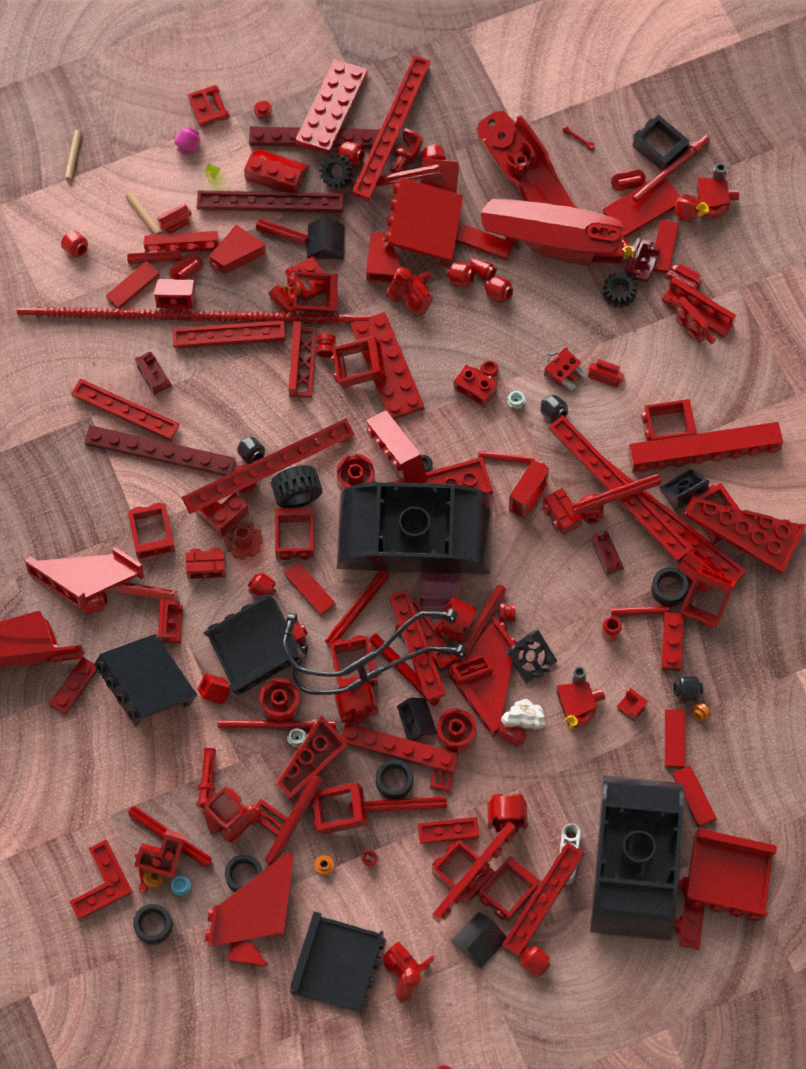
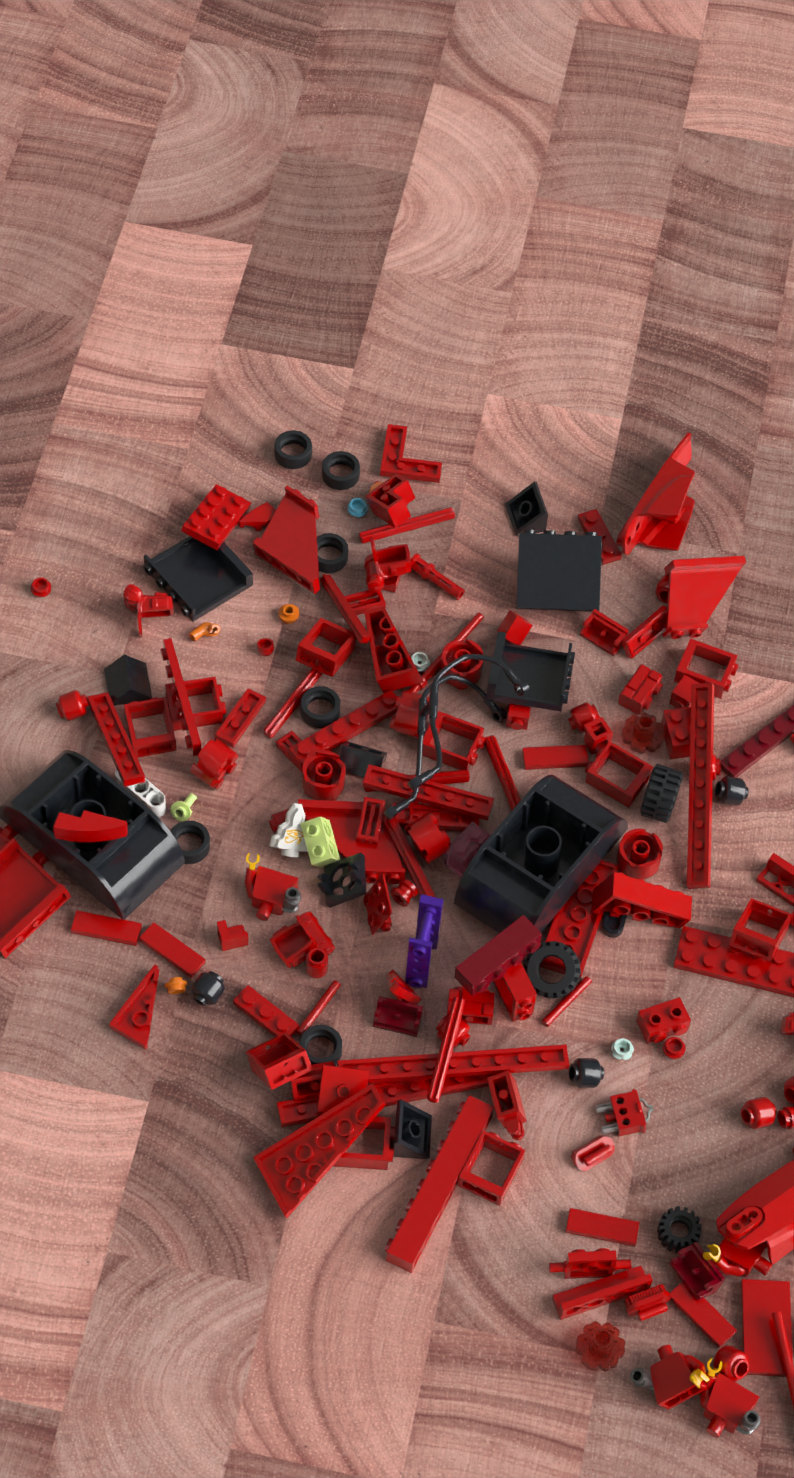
camera: 120 degrees right, 10 degrees down
none -> red slope [53,810,128,842]
none -> red wing [109,964,160,1050]
none -> yellowish green plate [170,793,197,822]
none -> black tyre [170,821,210,864]
none -> red plate [181,484,251,550]
none -> orange arm [189,622,221,642]
none -> red piece [269,911,335,968]
none -> black tyre [274,430,312,469]
none -> yellowish green brick [300,817,340,868]
none -> red plate [316,1065,369,1113]
none -> red hinge [363,874,393,935]
none -> red wing [386,969,422,1005]
none -> dark purple fence [405,894,443,988]
none -> dark red brick [454,915,542,996]
none -> red hinge [487,1070,527,1140]
none -> black slope [505,481,548,536]
none -> black tyre [523,941,581,998]
none -> red tile [565,1208,640,1247]
none -> clear red plant [576,1321,625,1372]
none -> red brick [583,717,613,754]
none -> red torso [630,1345,710,1410]
none -> red brick [669,675,701,709]

